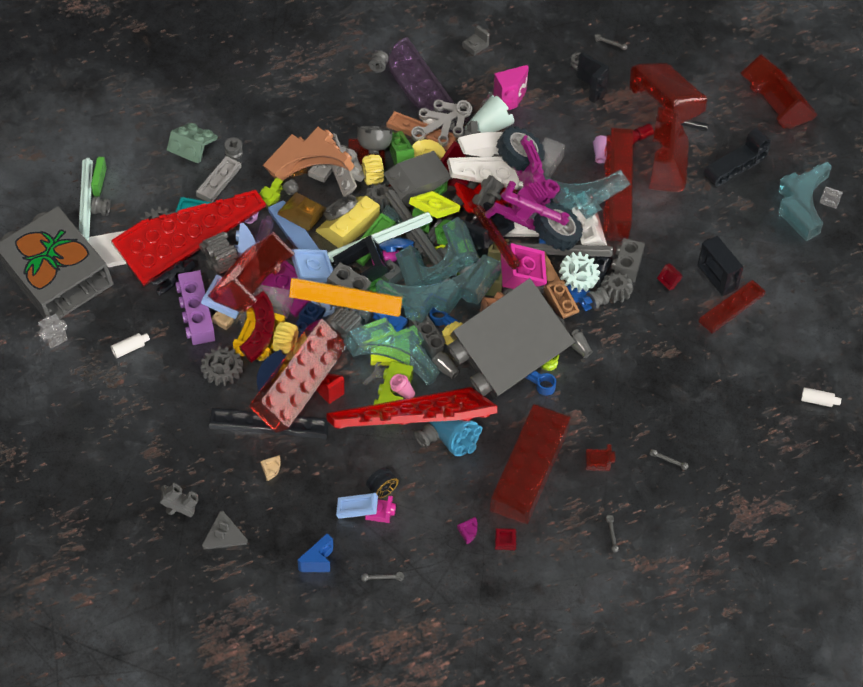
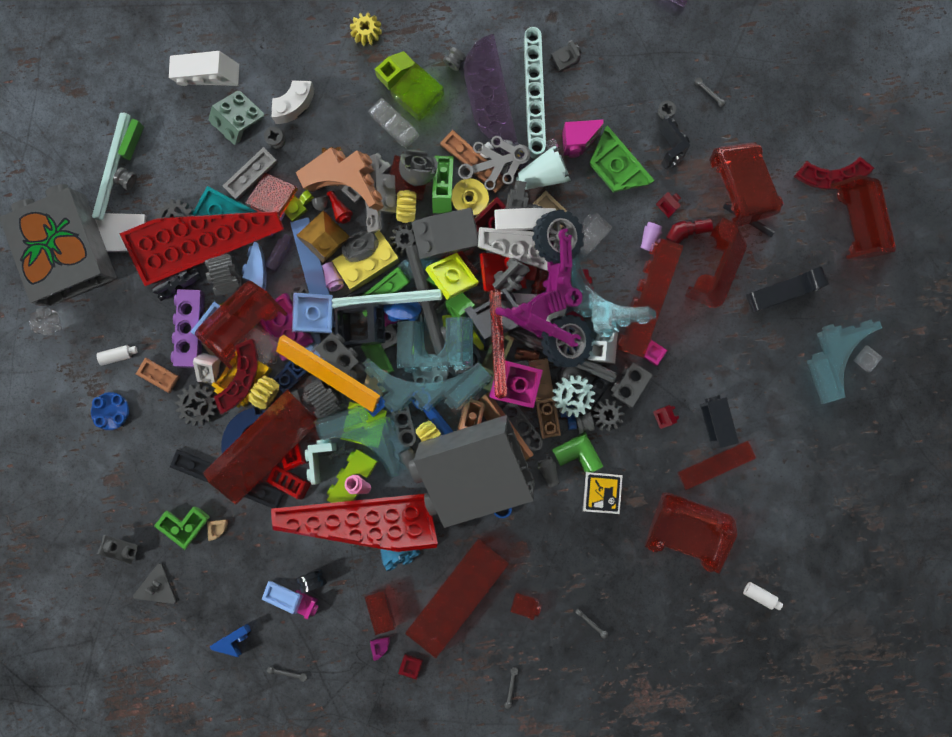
camera: 20 degrees right, 30 degrees up
none -> blue dish [91,392,129,430]
none -> nougat plate [136,358,179,393]
none -> bright green brick [154,507,210,550]
none -> white wedge [169,51,239,86]
none -> white slope [193,353,221,385]
none -> clear red tile [246,173,298,218]
none -> red slope [266,465,311,500]
none -> white brick [271,81,314,124]
none -> light aqua bracket [305,440,337,485]
none -> lavender cone [322,262,344,292]
none -> red cone [327,191,353,224]
none -> light yellow gear [350,12,382,46]
none -> clear red brick [365,589,396,635]
none -> clear beam [368,98,420,149]
none -> lime slope [375,51,417,90]
none -> clear neon green brick [390,62,444,121]
none -> light aqua beam [524,27,546,159]
none -> bright green brick [552,432,603,474]
none -> piece [583,472,623,514]
none -> bright green wing [589,125,654,193]
none -> dark pink tile [641,340,668,367]
none -> clear red windscreen [645,492,738,573]
none -> dark red tile [656,192,681,218]
none -> dark red tile [793,157,874,189]

